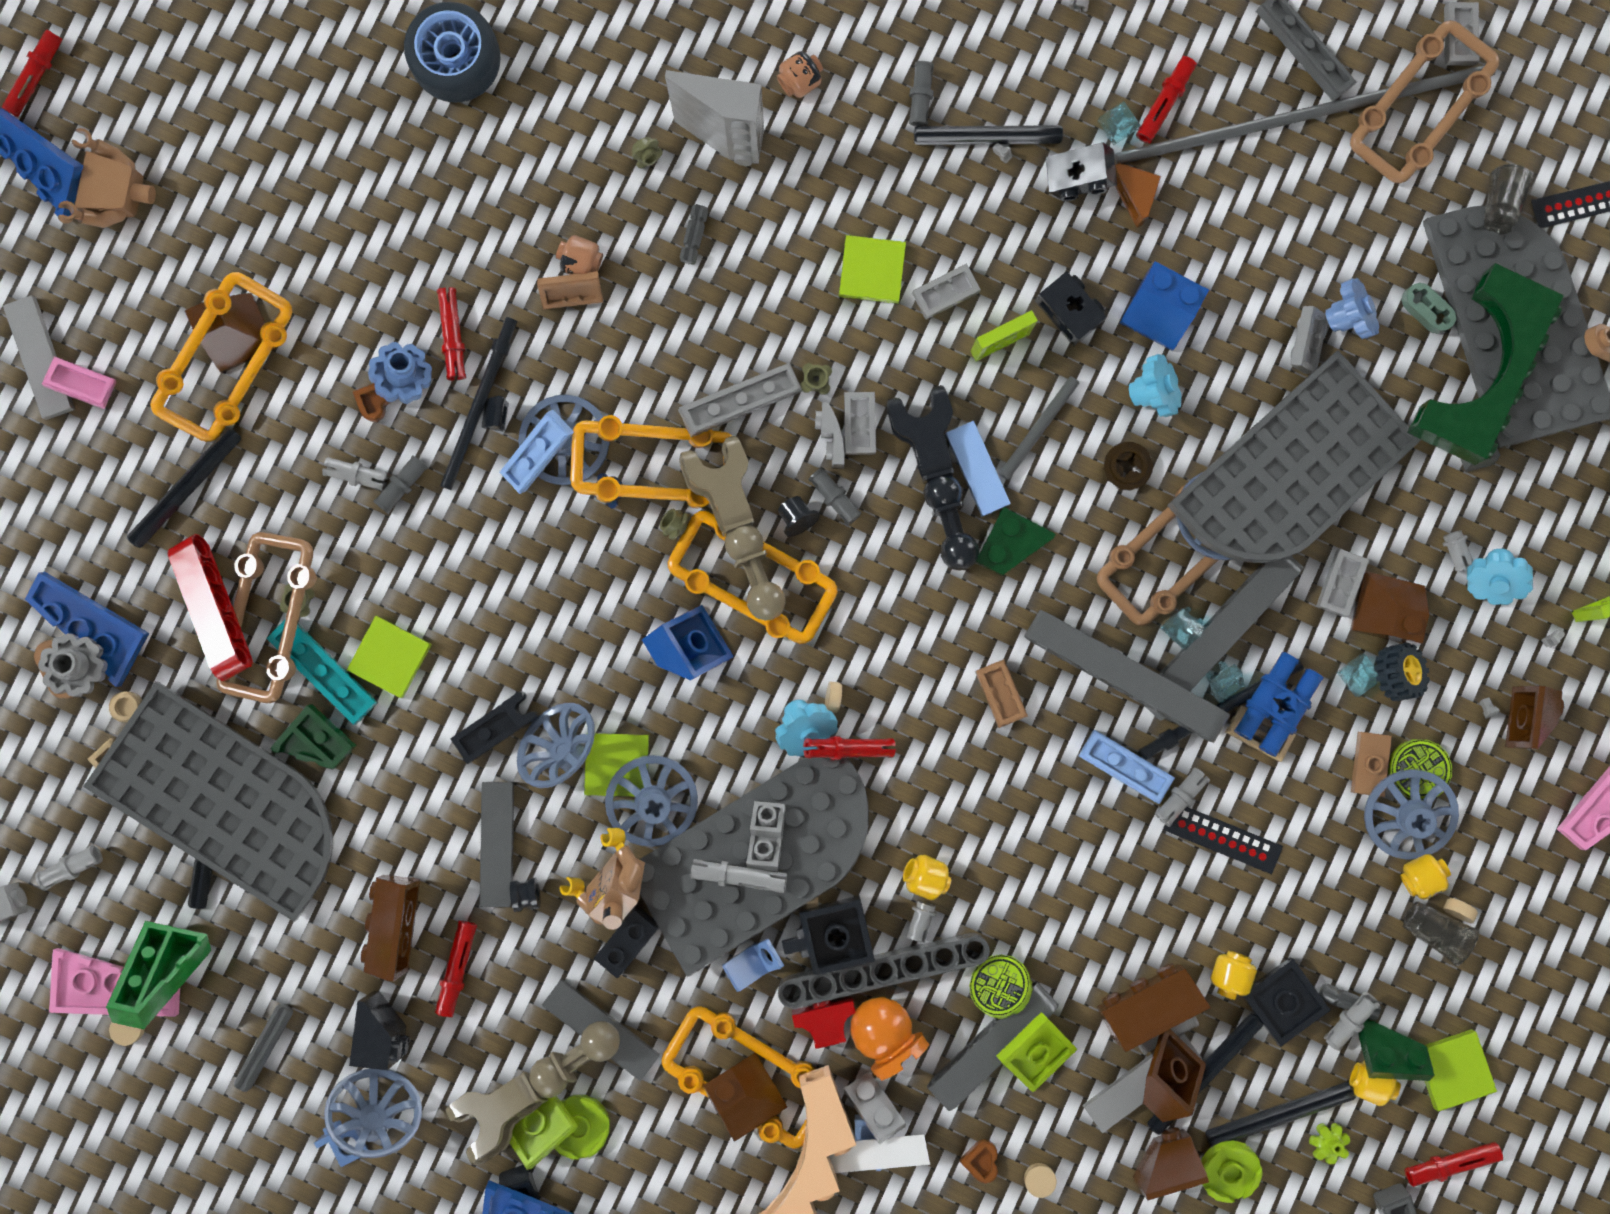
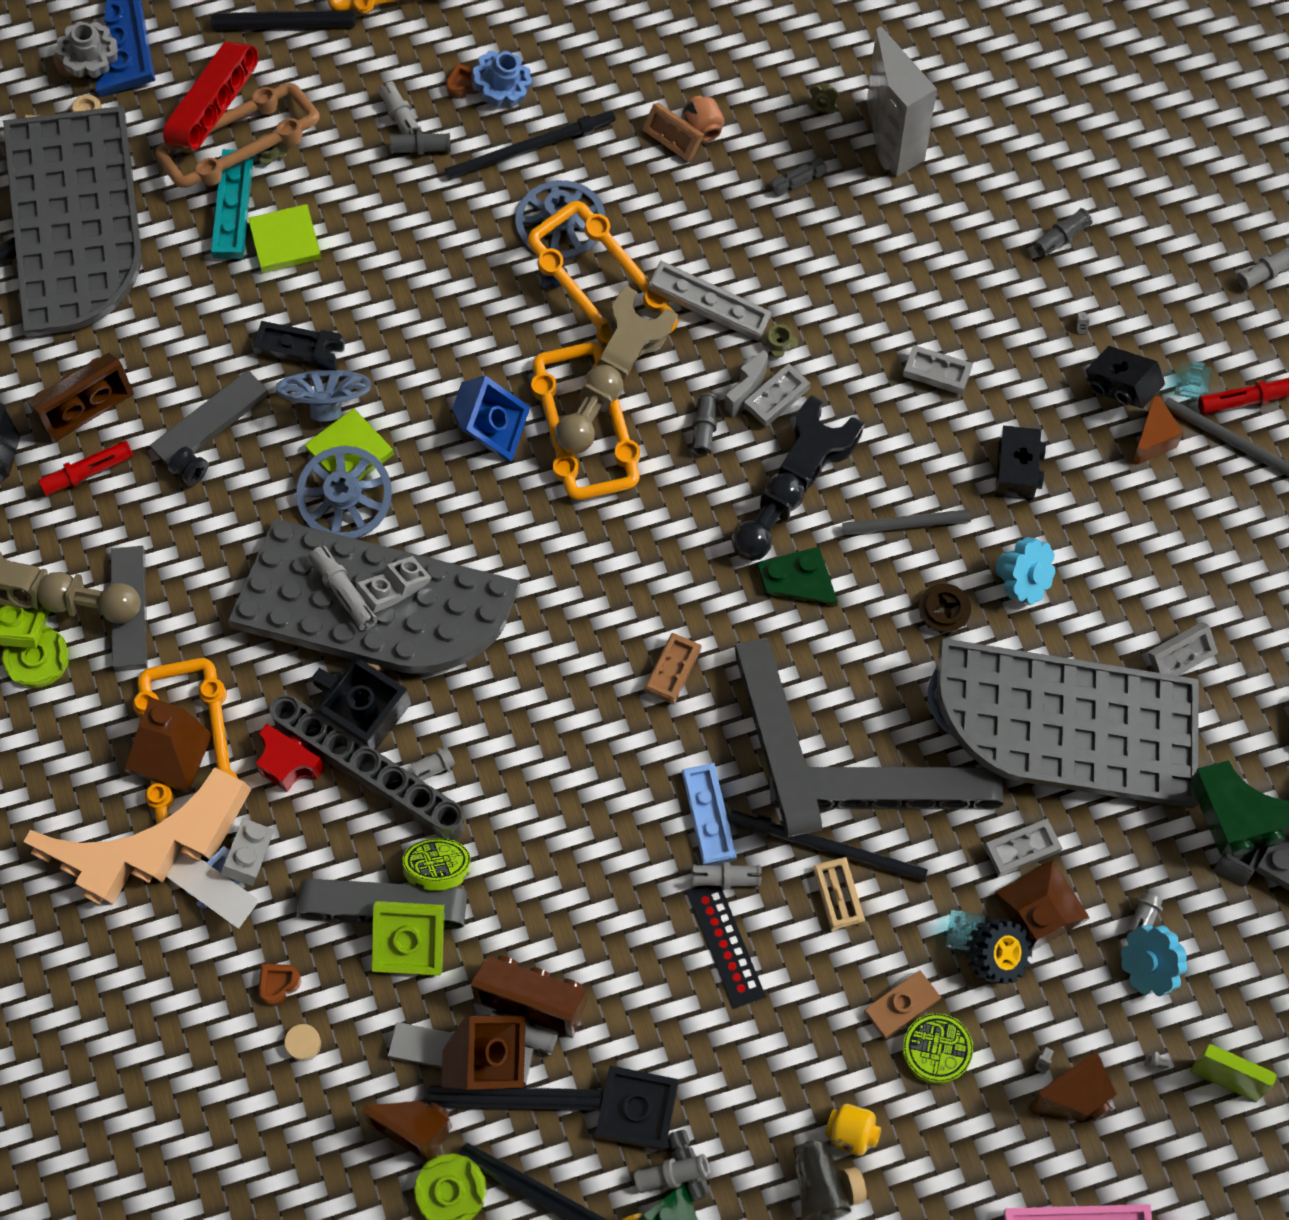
camera: 50 degrees right, 20 degrees down
dark green wing [270,704,357,770] -> none
red pin [437,287,467,381] -> none
black slope [482,396,509,432] -> none
light blue tile [500,410,574,494] -> none
medium nougat torso [560,828,645,929] -> none
black brick [594,905,659,979] -> none
olive plate [660,509,689,540] -> none
medium blue bracket [722,939,784,992] -> none
medium azure plant [775,699,838,757] -> none
nougat head [777,51,823,98] -> none
black piece [778,496,820,537] -> none
red pin [803,736,896,760] -> none
tan tile [825,681,842,713] -> none
lime tile [839,235,906,304] -> none
orange tile [850,996,929,1081] -> none
yellow head [903,855,951,900] -> none
black axle [914,125,1063,145] -> none
light blue tile [945,421,1011,517] -> none
lime tile [970,310,1038,362] -> none
medium nougat bar [1097,484,1218,626] -> none
blue slope [1120,261,1209,351] -> none
clear light blue tile [1161,607,1205,649] -> none
clear light blue tile [1206,661,1245,703] -> none
yellow head [1210,950,1257,1000] -> none
blue pin [1234,652,1324,757] -> none
medium blue plant [1326,278,1379,339] -> none
sand blue wheel [1364,769,1459,860] -> none

